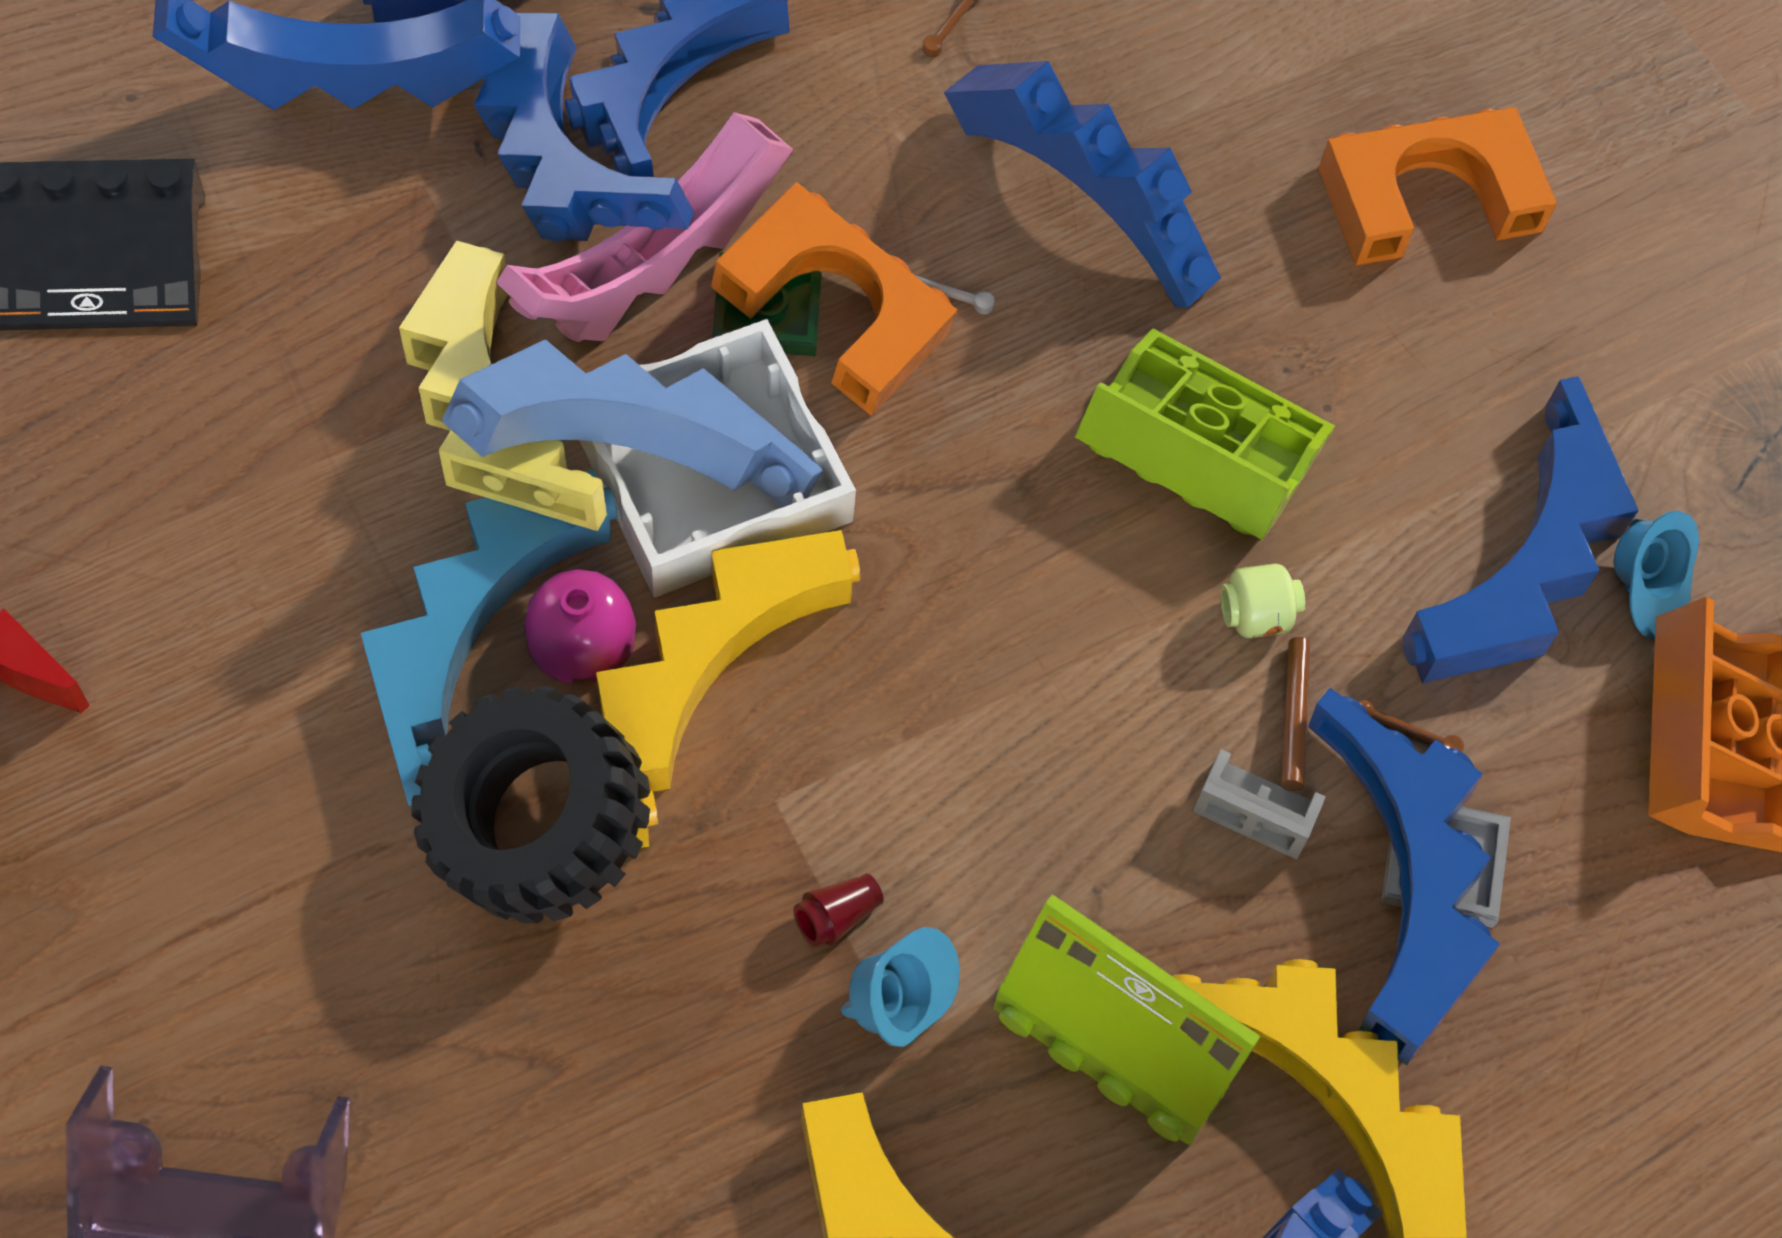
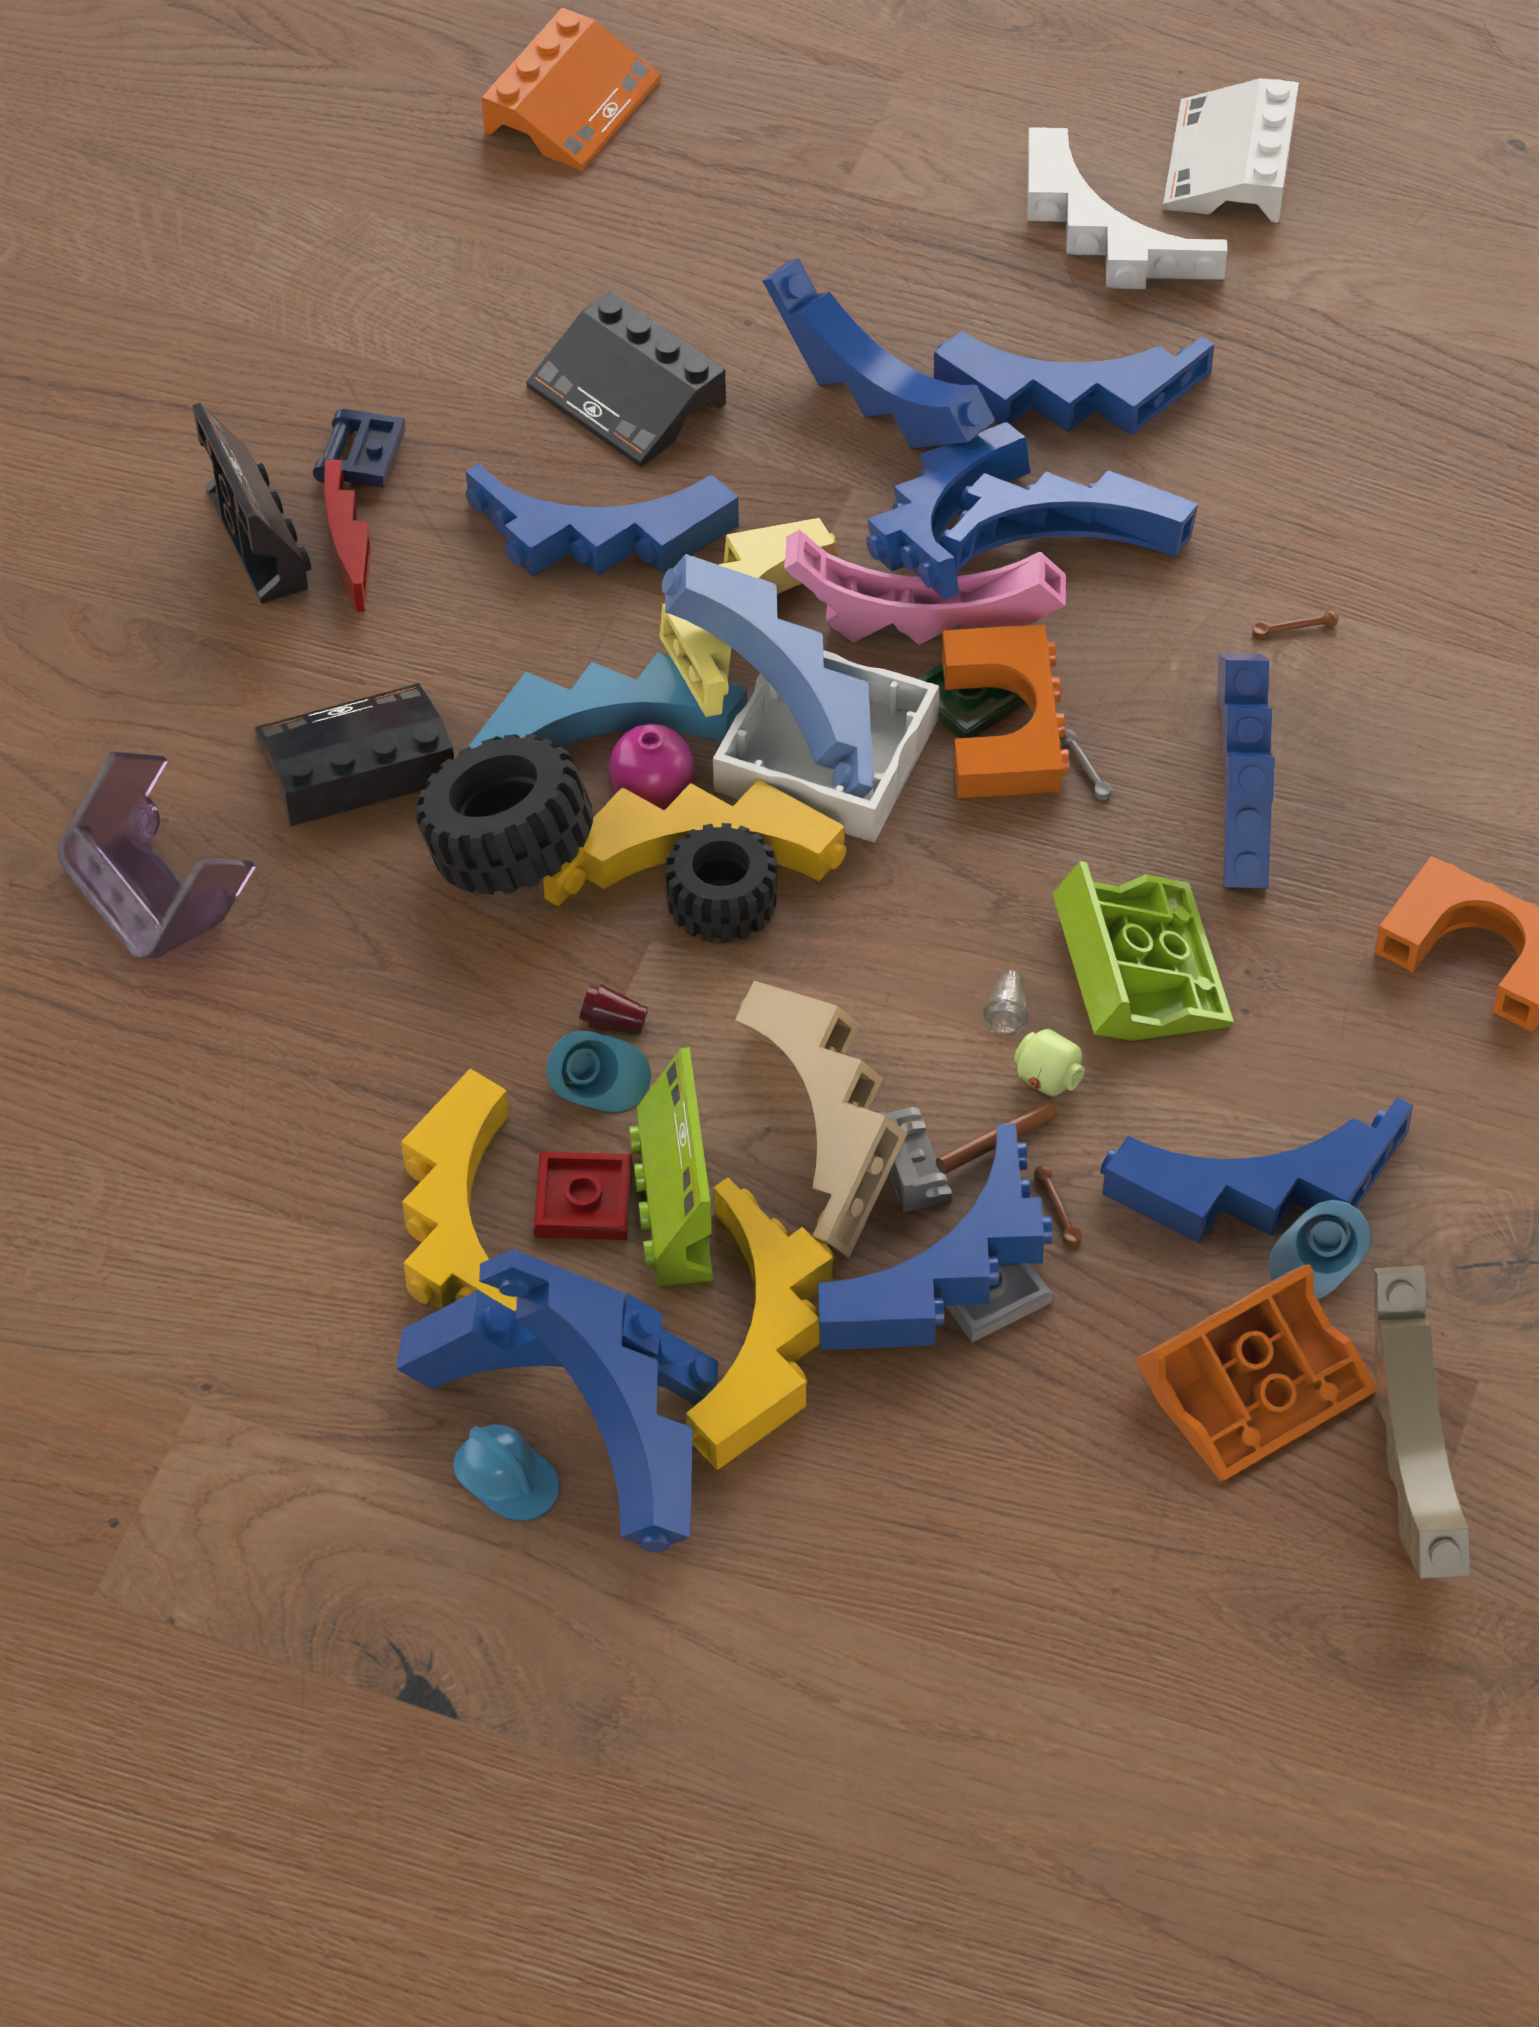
camera: 55 degrees right, 10 degrees down
none -> black piece [255,683,454,826]
none -> arch [466,463,739,576]
none -> red tile [533,1152,632,1240]
none -> black tyre [665,823,777,943]
none -> tan arch [735,980,907,1258]
none -> clear cone [983,970,1028,1036]

